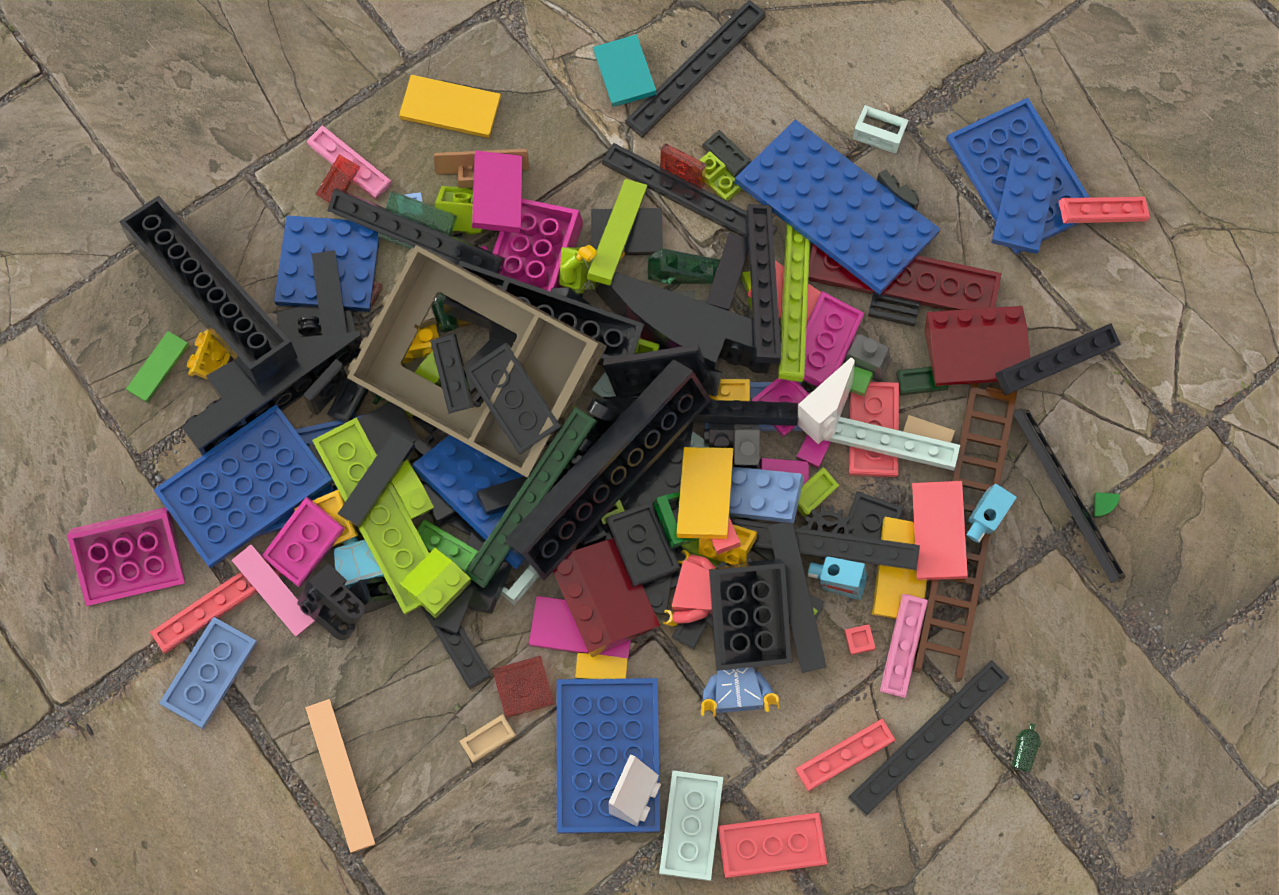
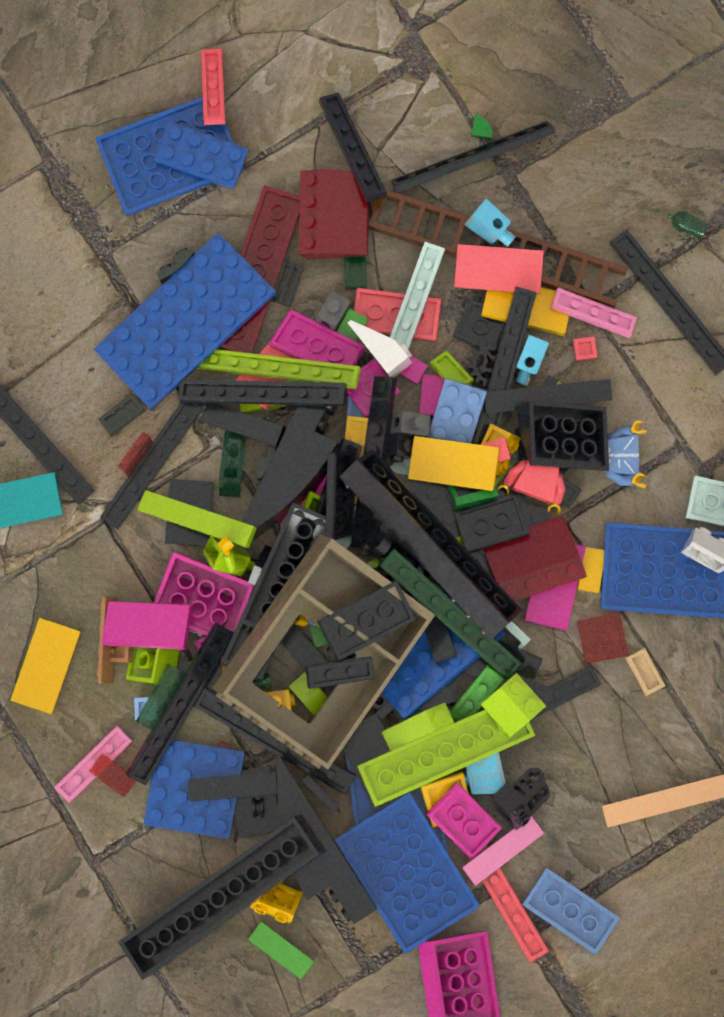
camera: 85 degrees left, 10 degrees up
black tile [338,431,415,528] -> none
black slope [345,577,397,613] -> none
lime slope [693,151,742,201] -> none
coral tile [795,718,896,792] -> none
light aqua tile [853,105,909,154] -> none
tan tile [903,415,955,443] -> none

